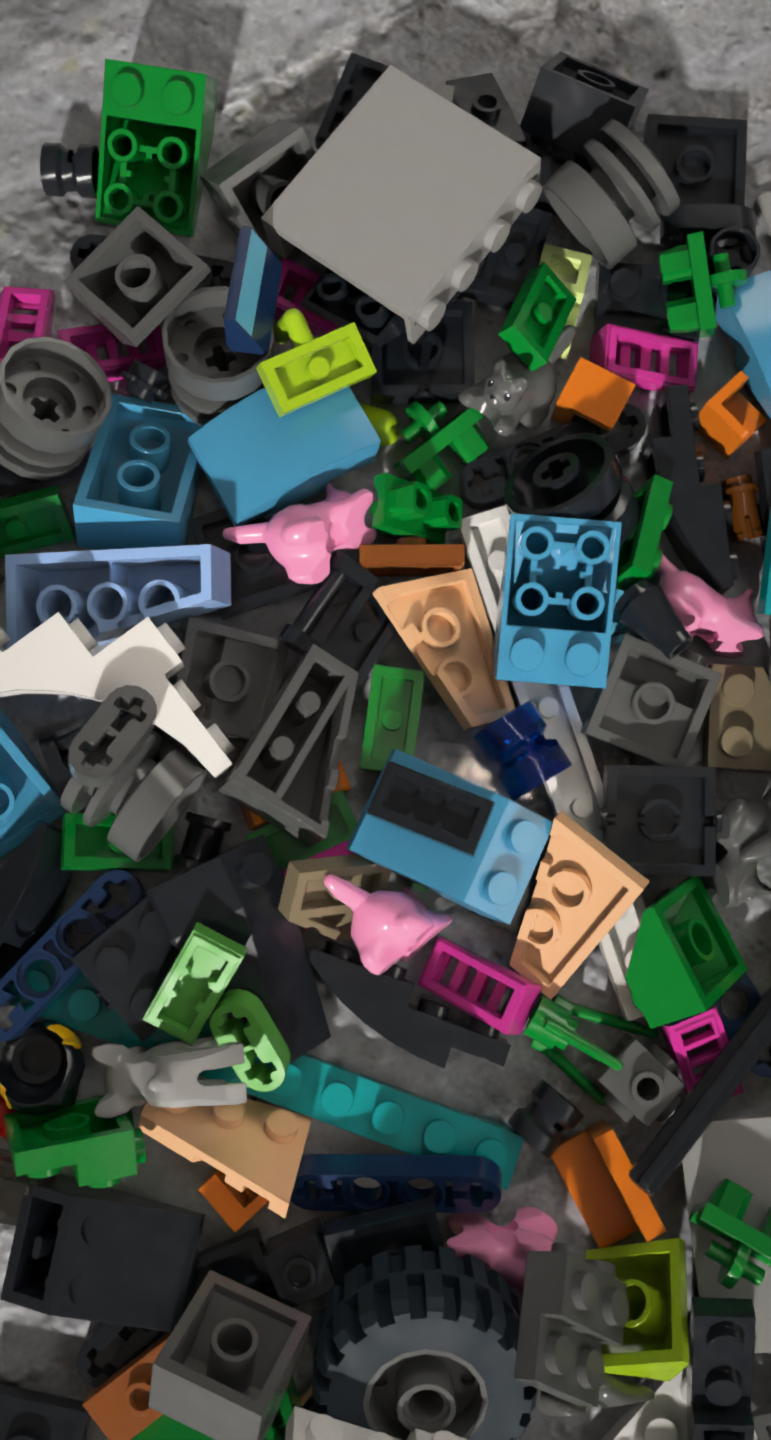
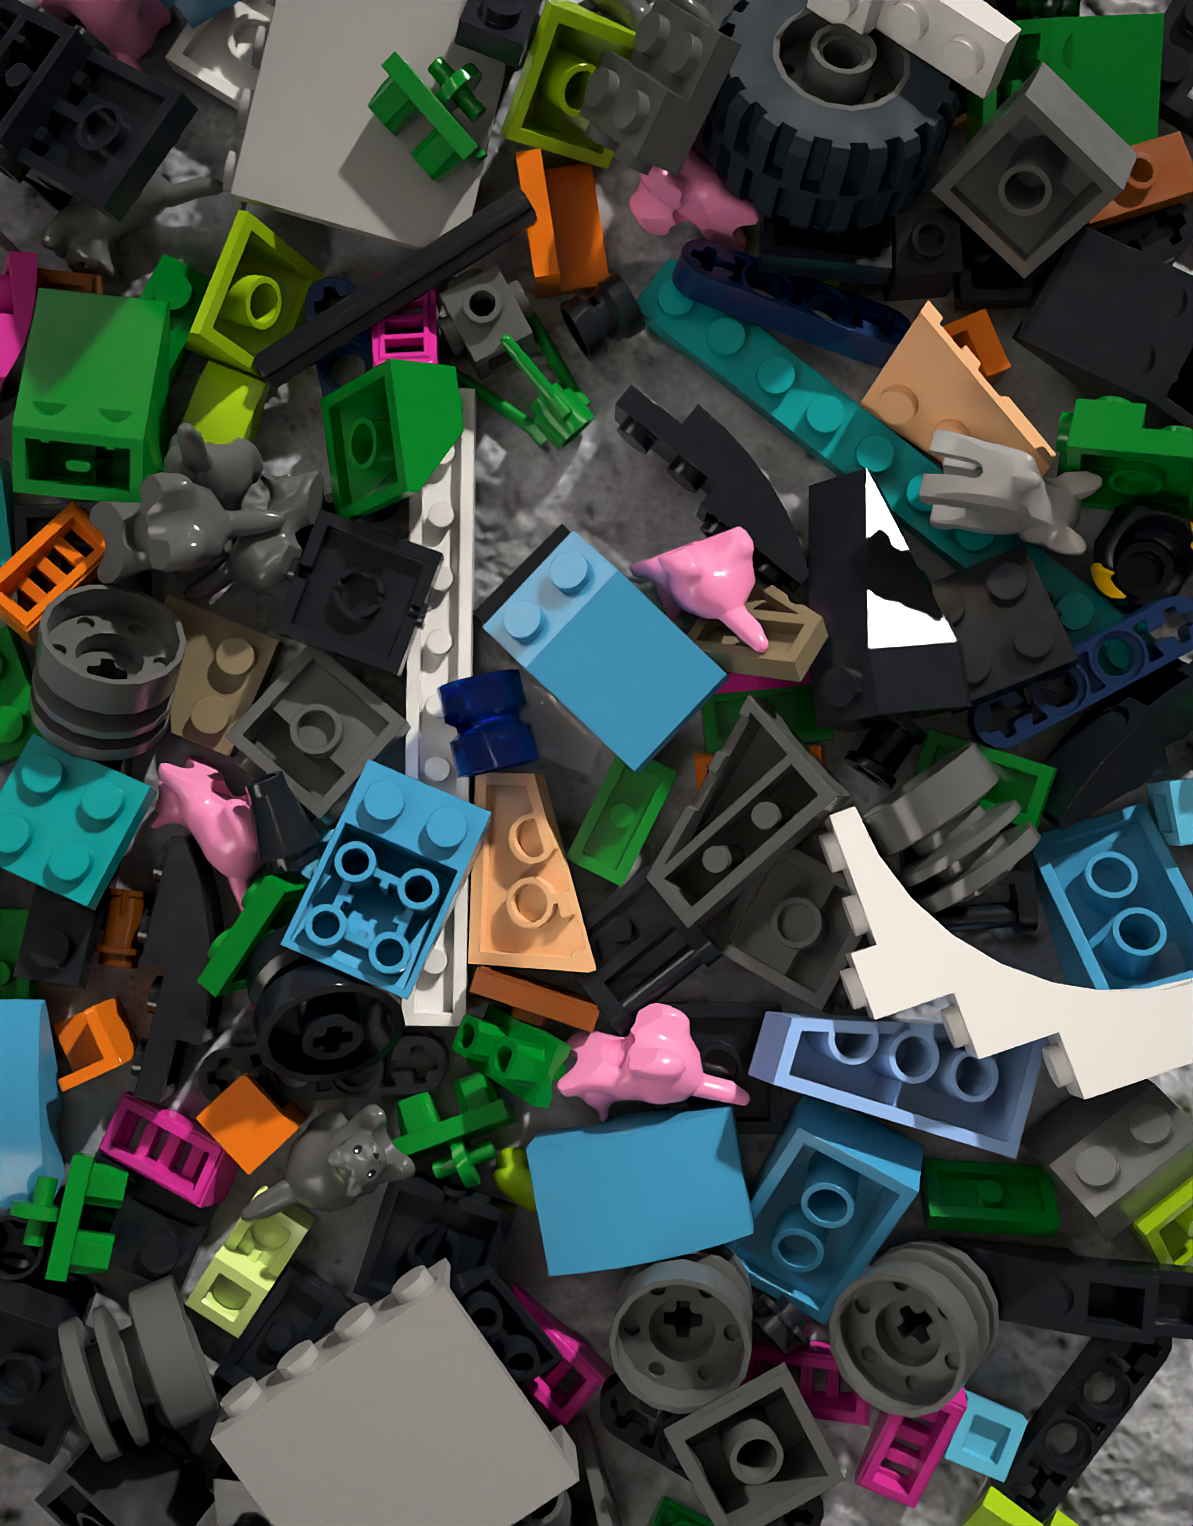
camera: 165 degrees left, 5 degrees up
dark grey beam [68,685,157,788] -> none
bright green plate [142,922,247,1045] -> none
bright green beam [209,989,291,1092] -> none
dark blue slope [224,226,282,355] -> none
lime plate [256,308,377,418] -> none
black plate [367,761,495,858] -> none
dark pink slope [417,936,541,1035] -> none
green plate [498,262,576,371] -> none
light nougat wing [509,811,650,1000] -> none

